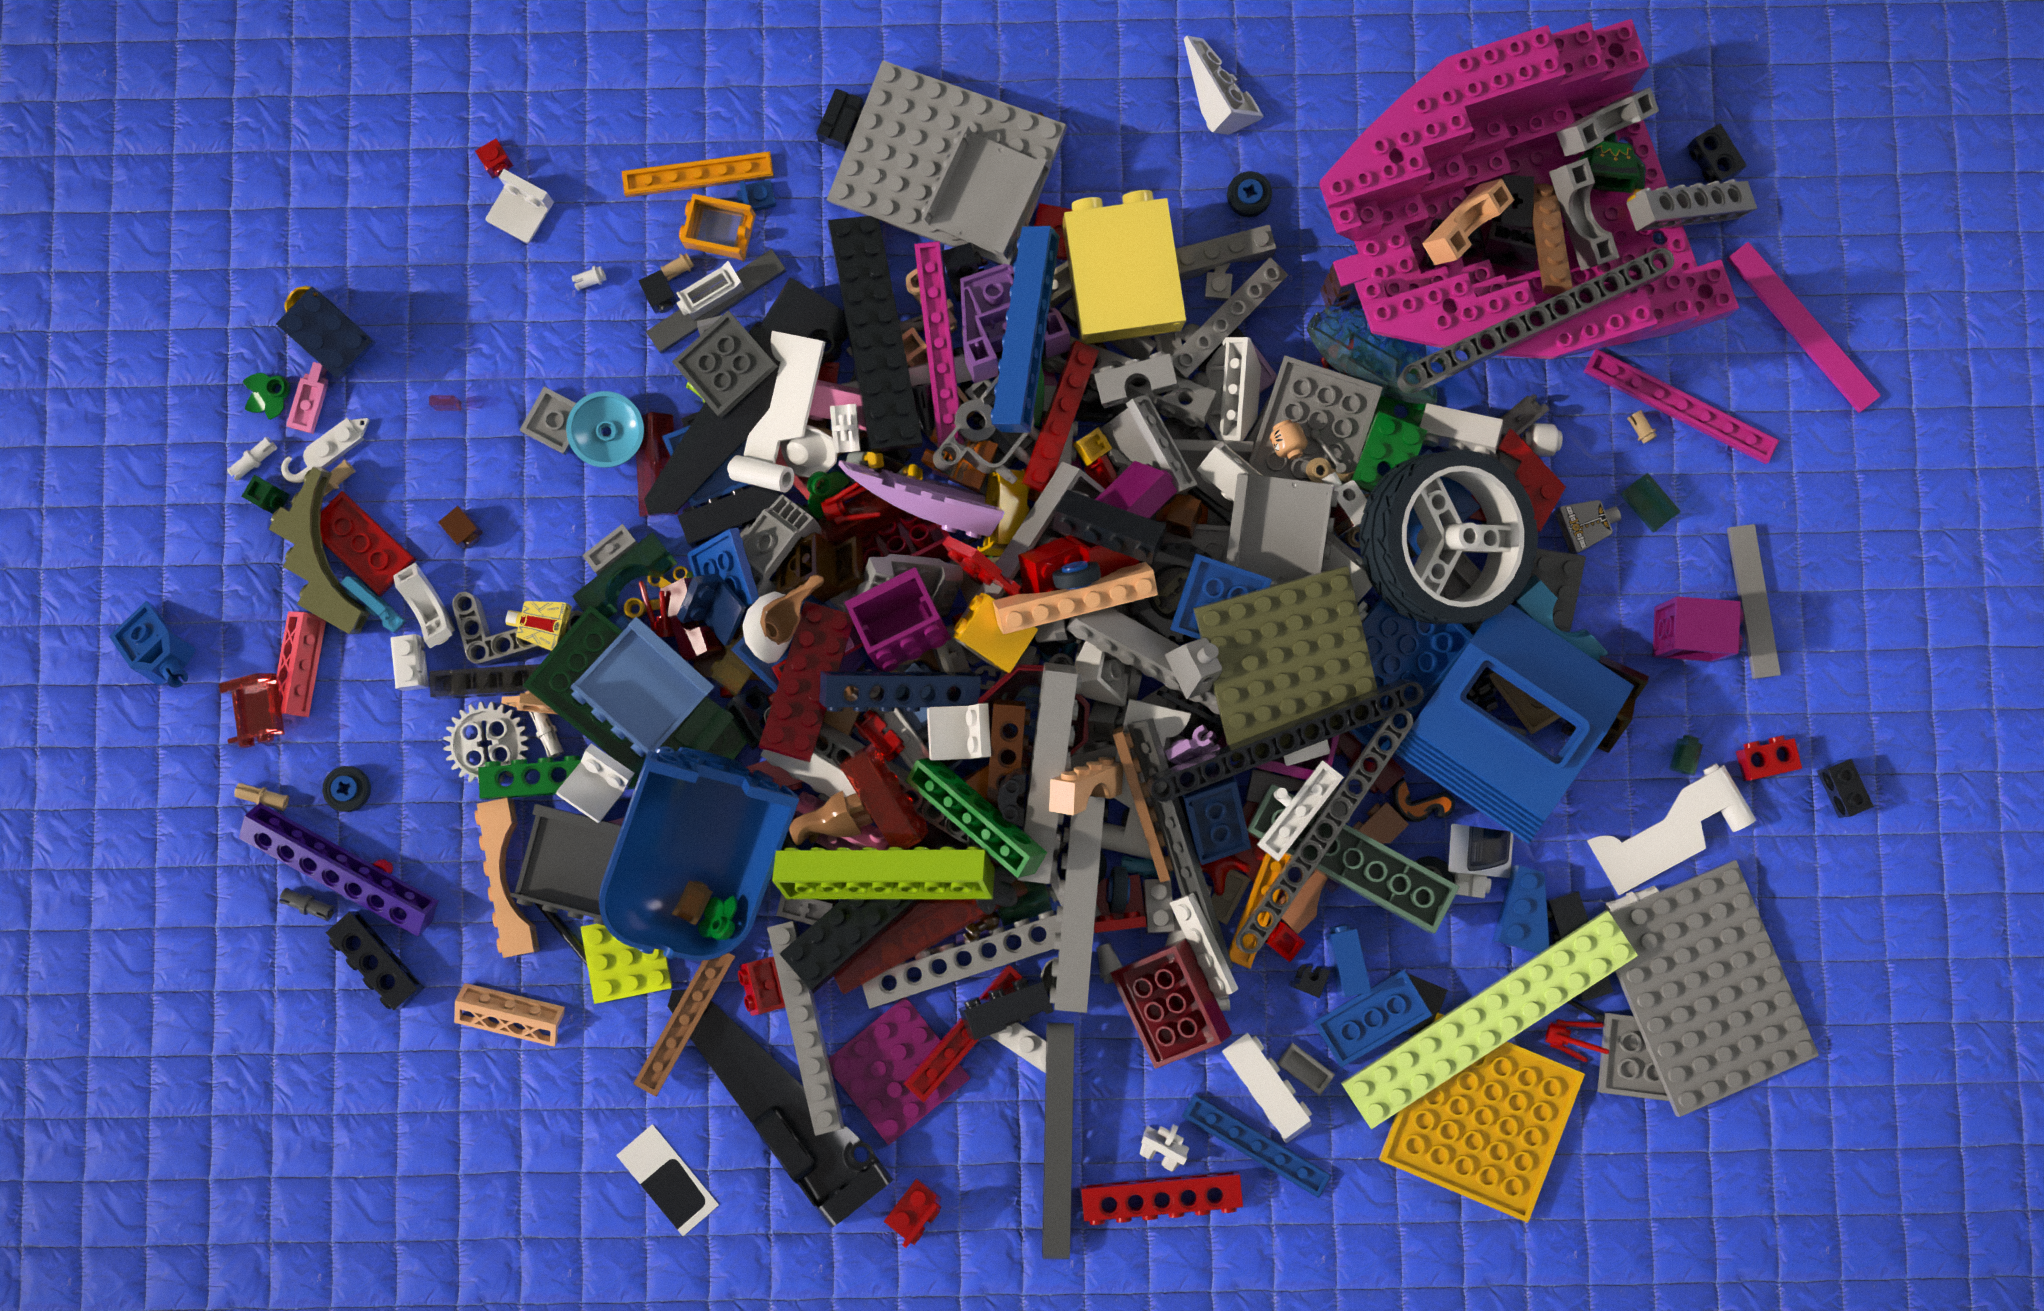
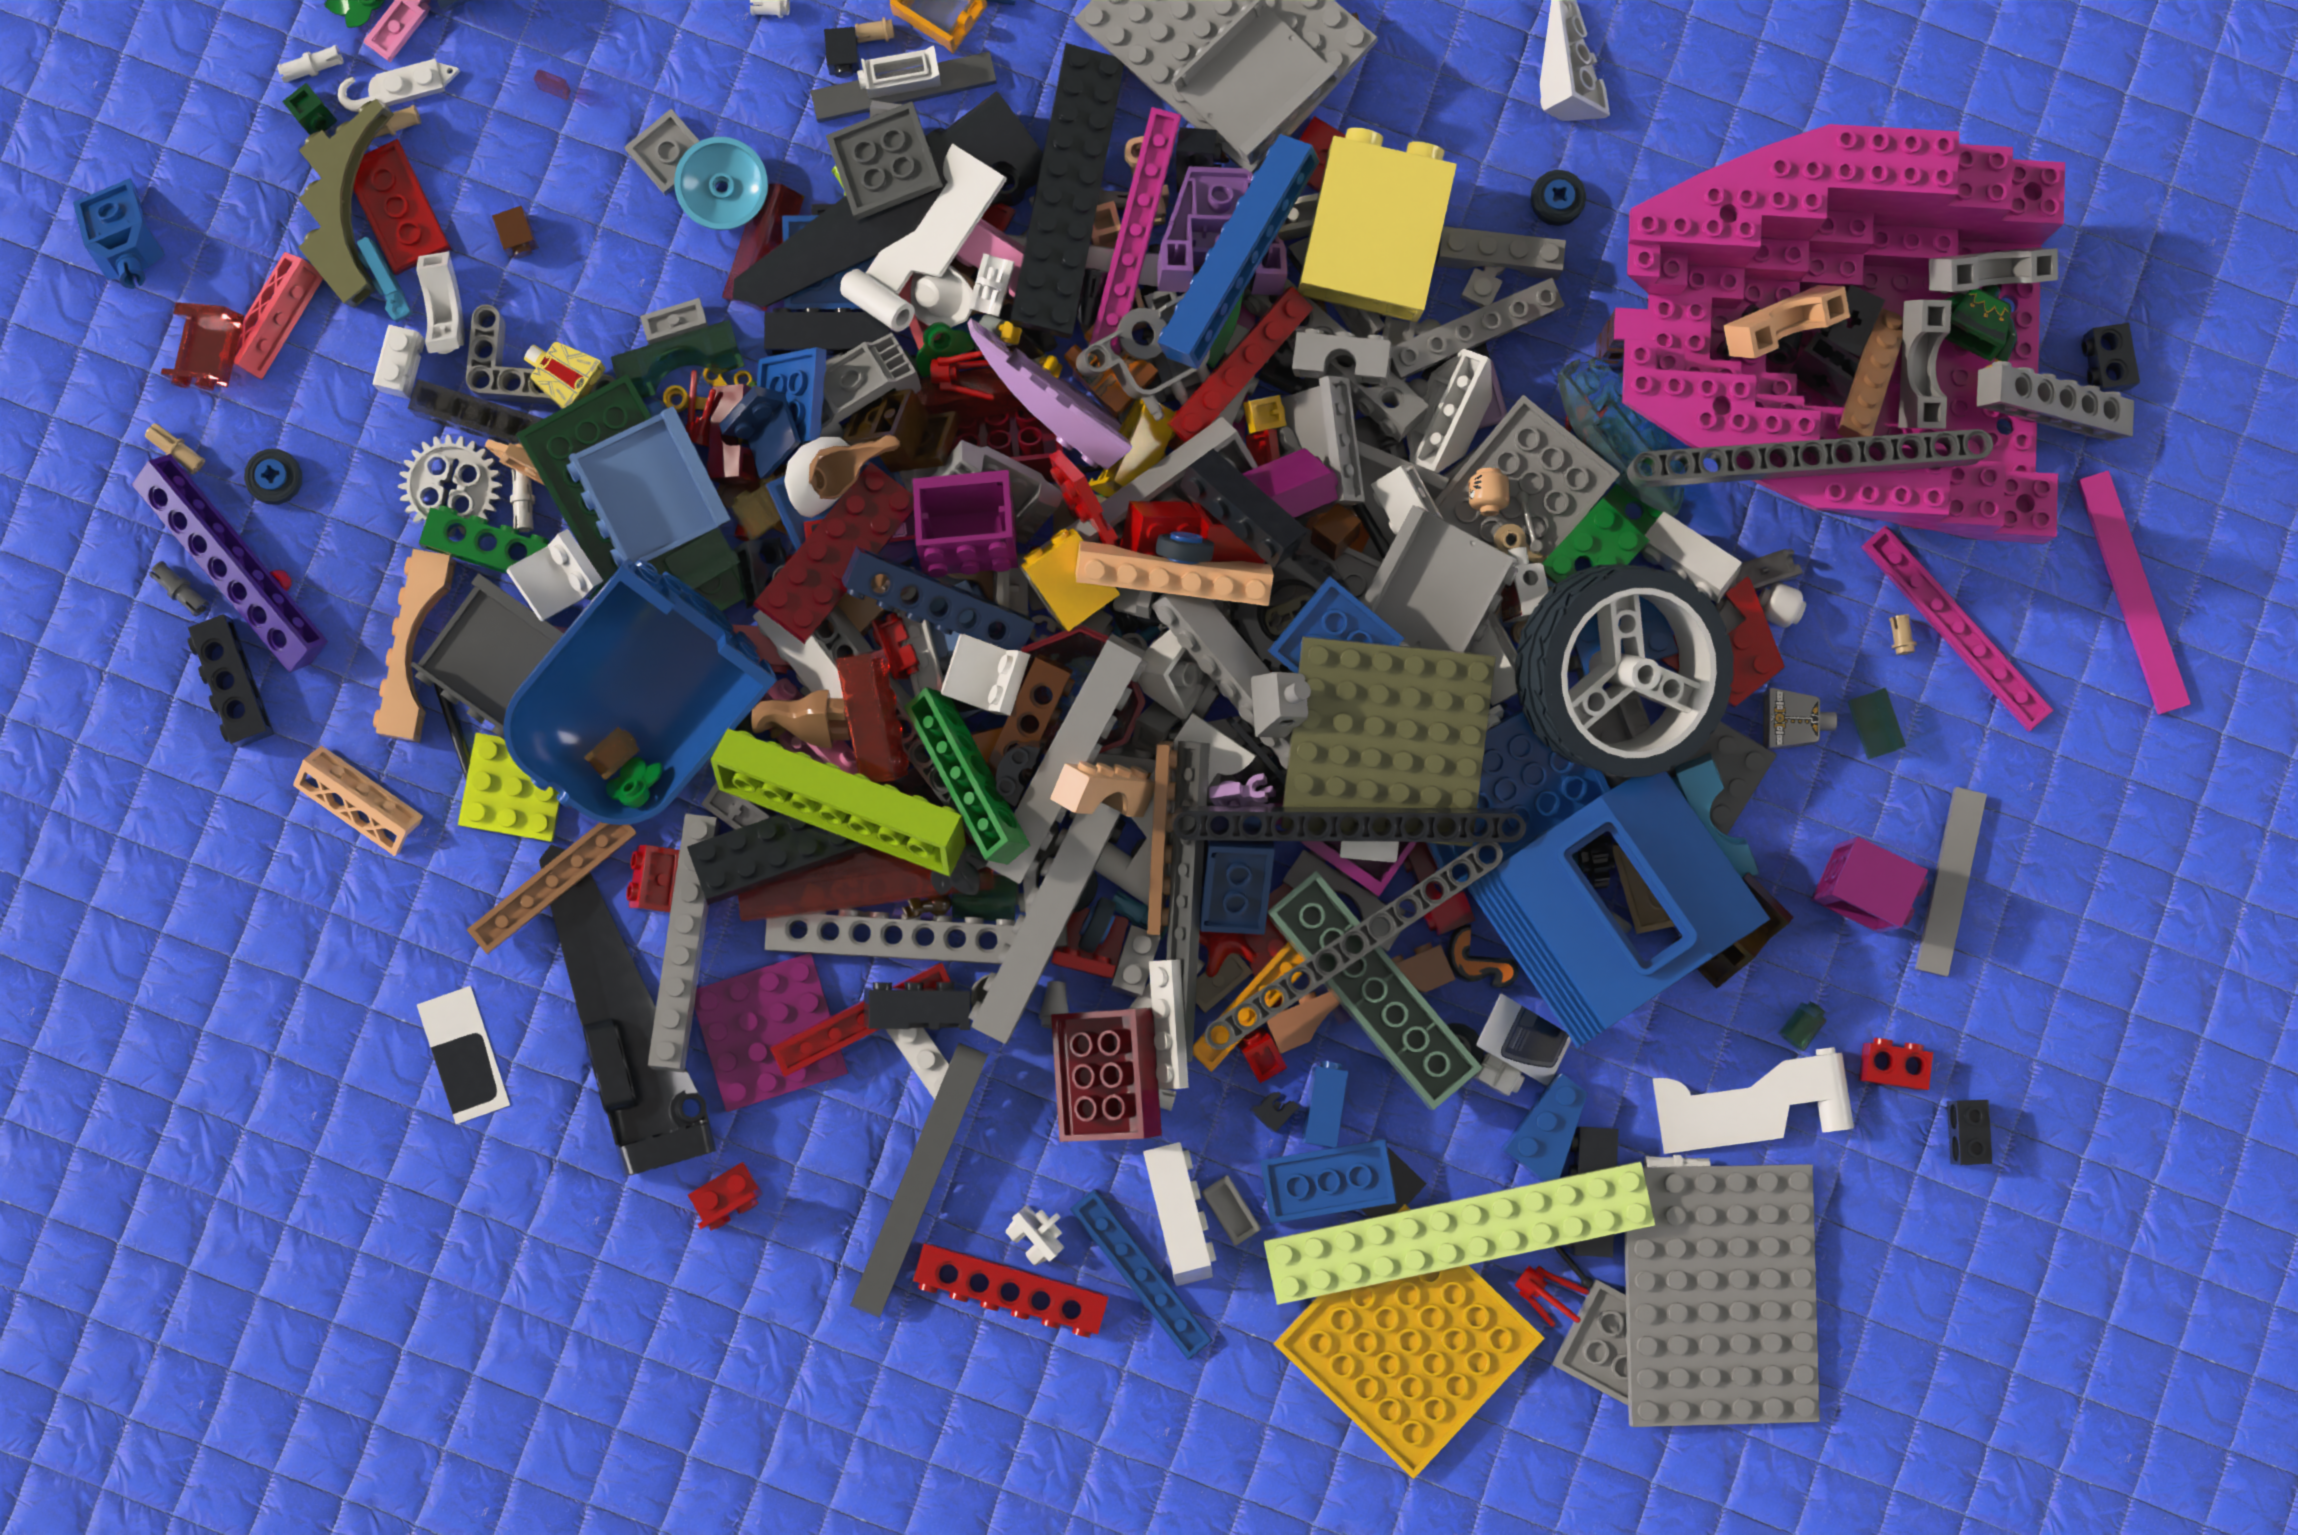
camera: 10 degrees right, 0 degrees up
white plate [1257,761,1344,861] -> none

